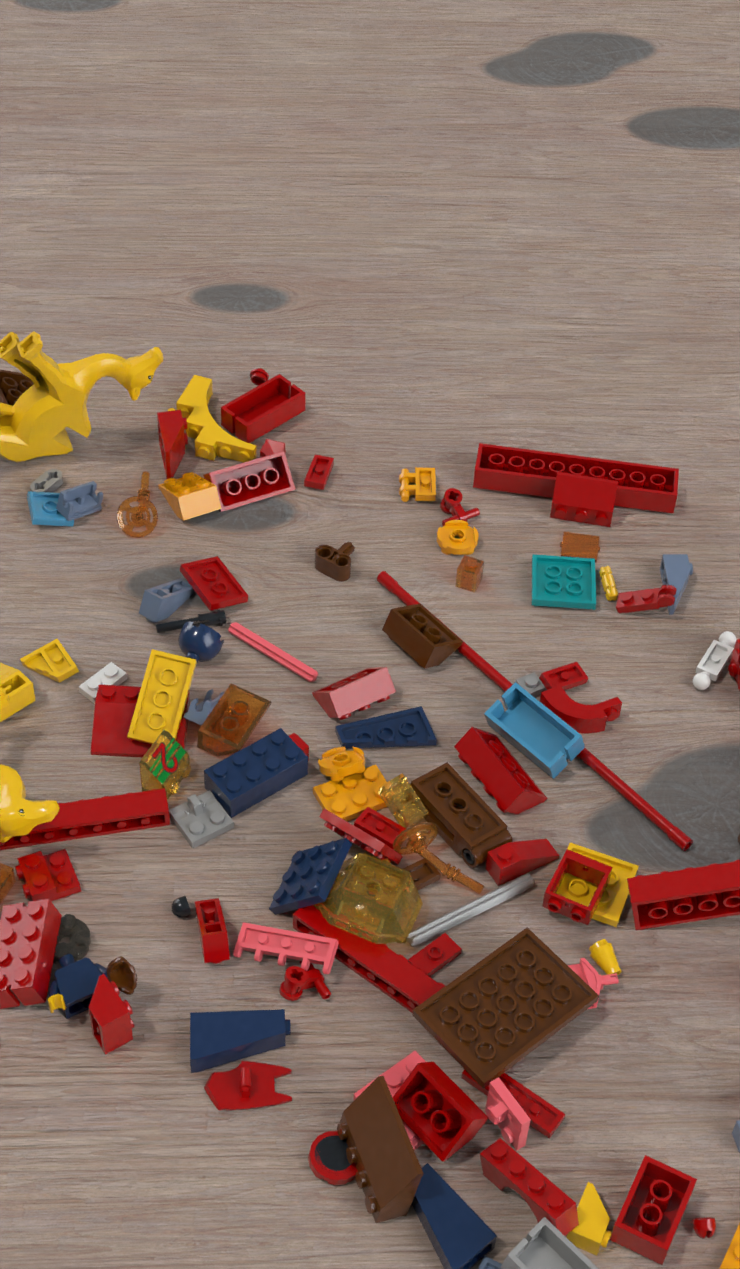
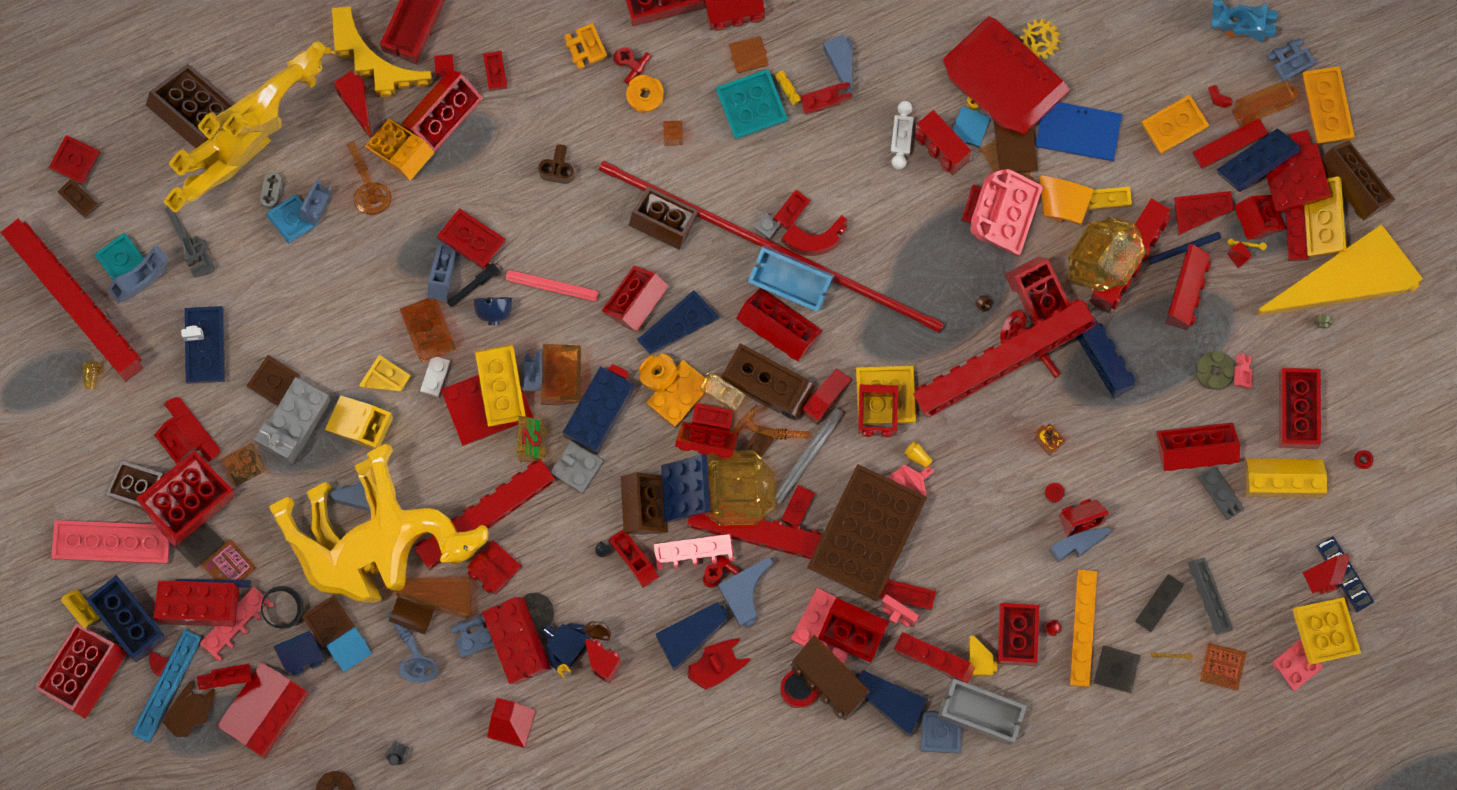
camera: 20 degrees left, 30 degrees up
none -> clear orange slope [400,298,456,363]
none -> reddish brown slope [620,472,668,535]
none -> sand blue arch [718,557,773,628]

